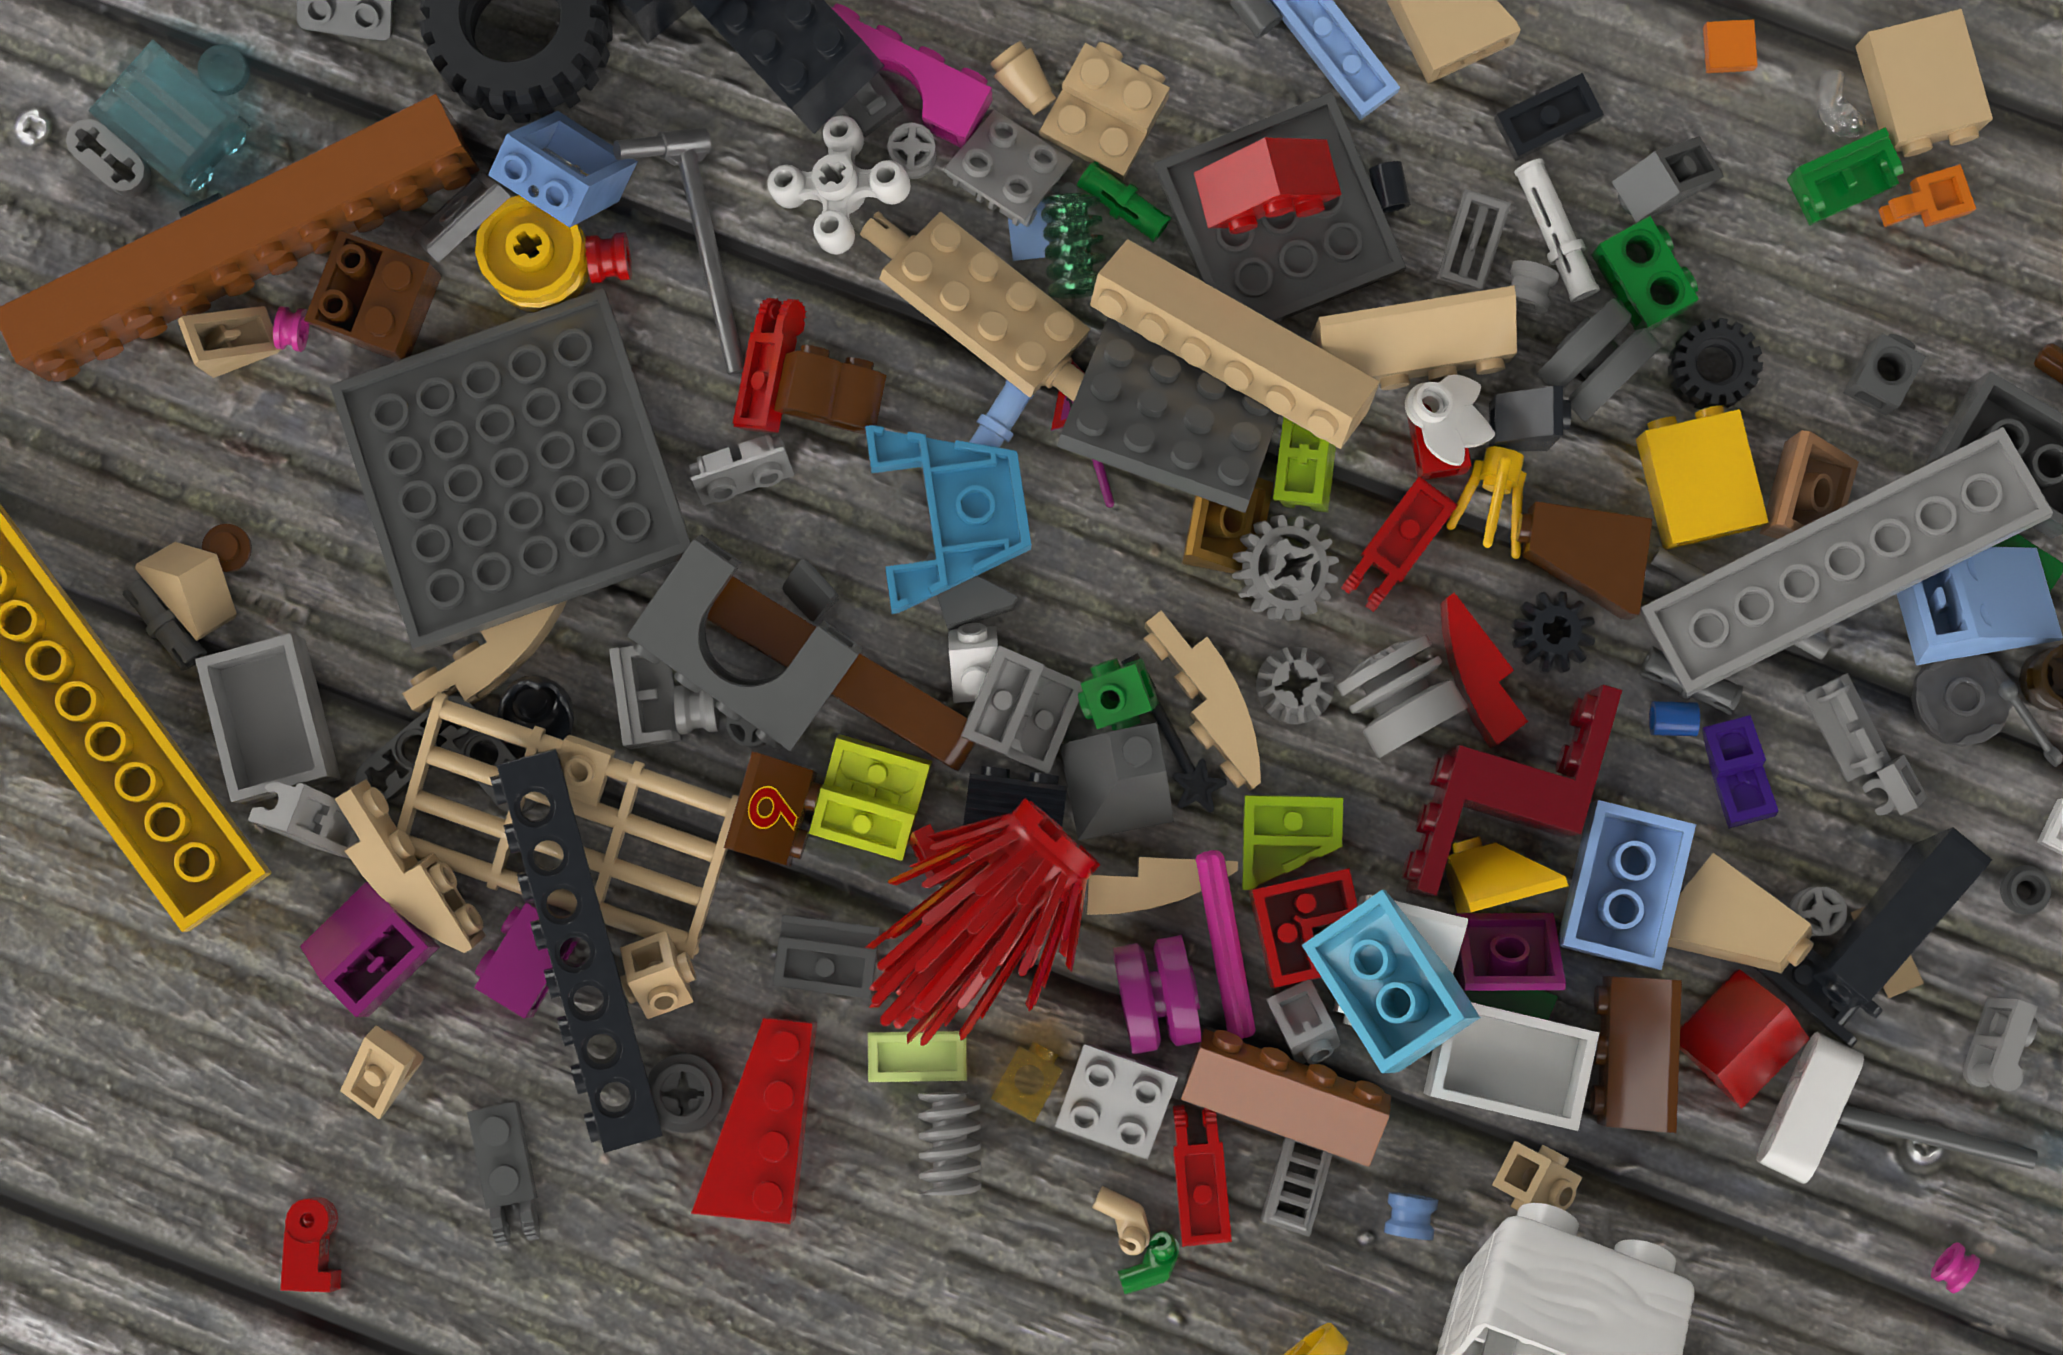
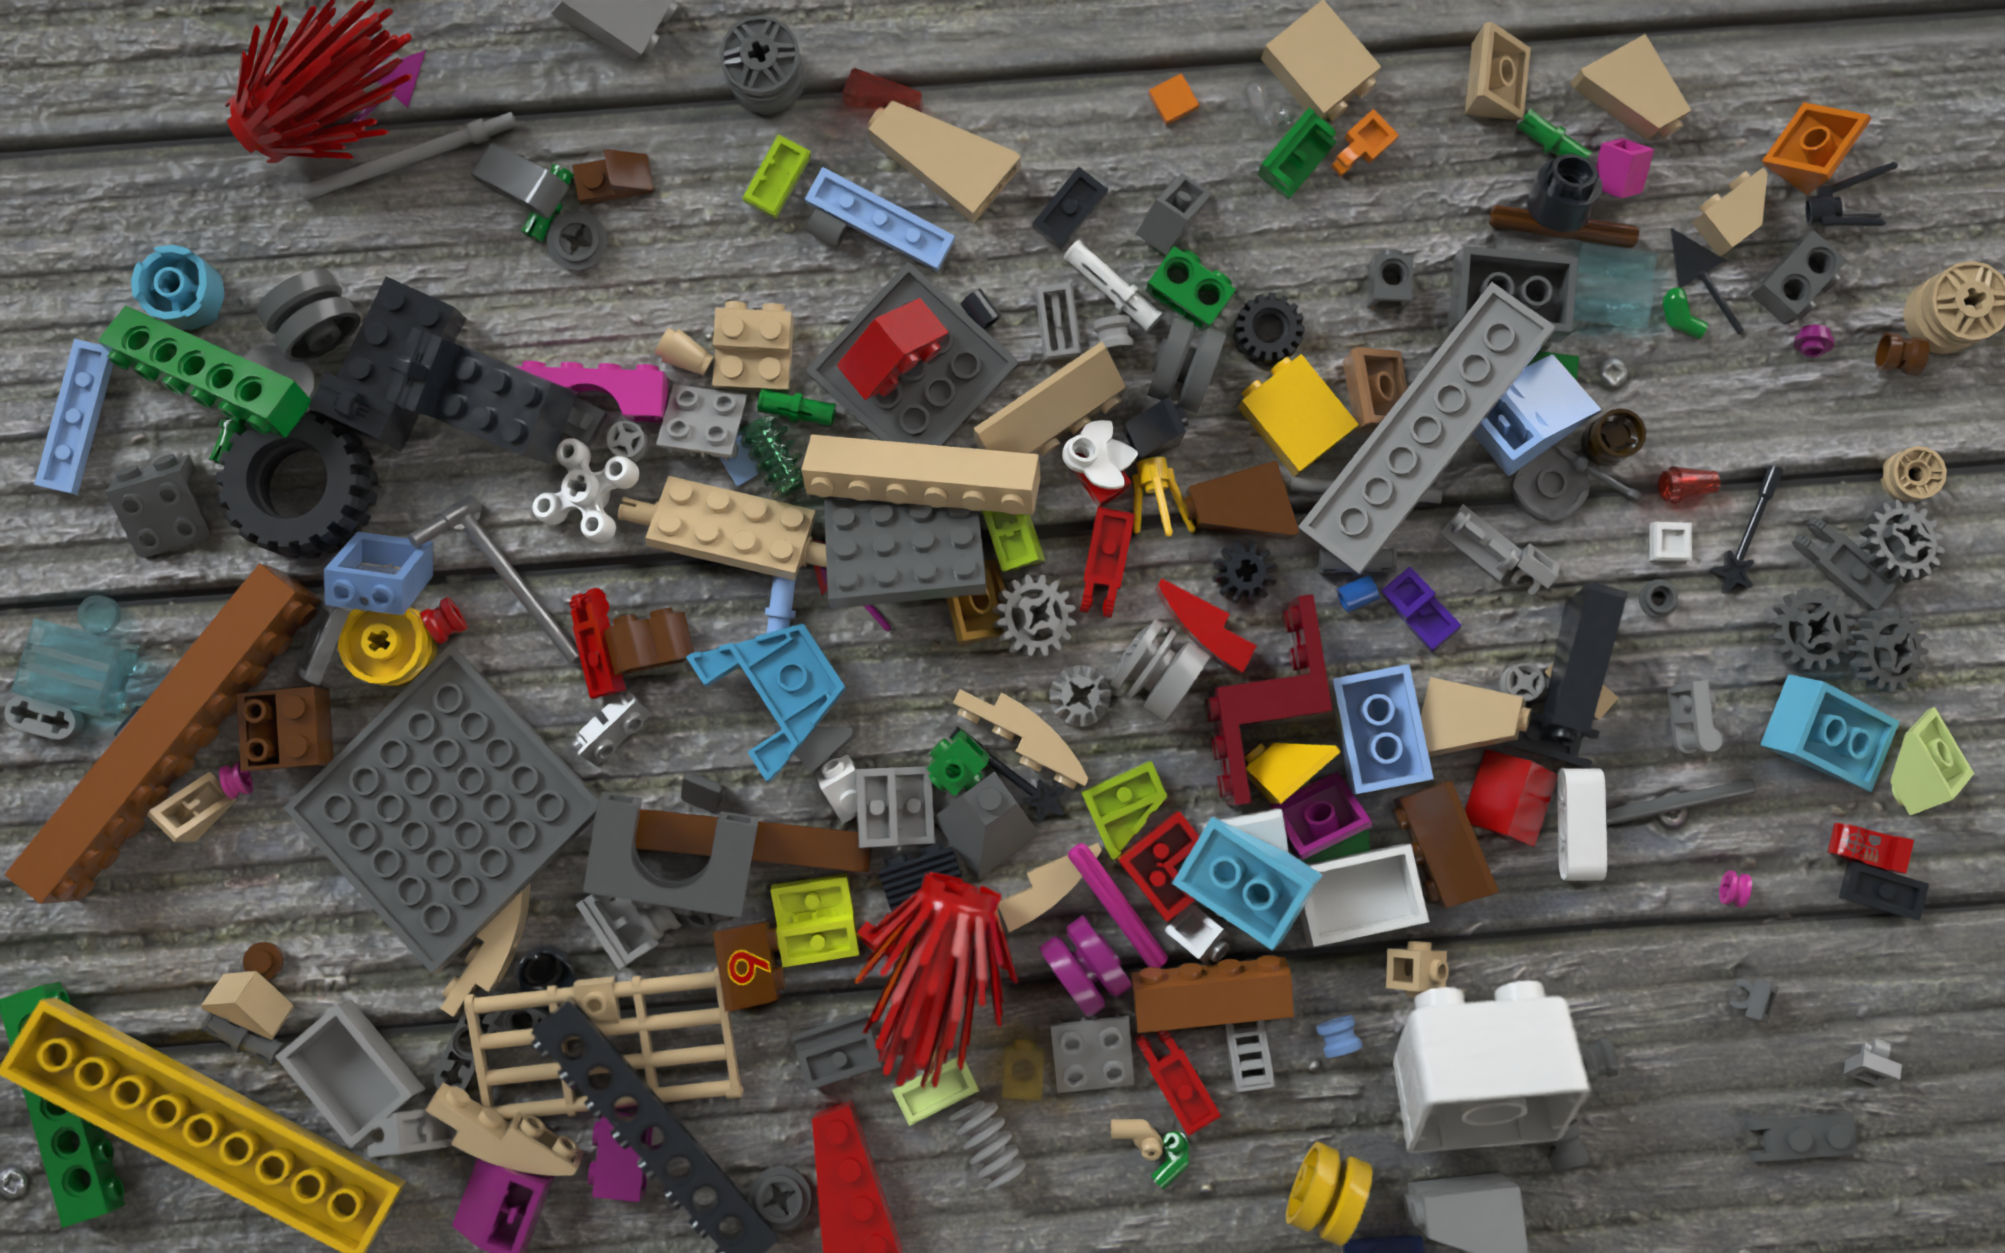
camera: 30 degrees left, 0 degrees up
tan brick [620,931,696,1019] -> none

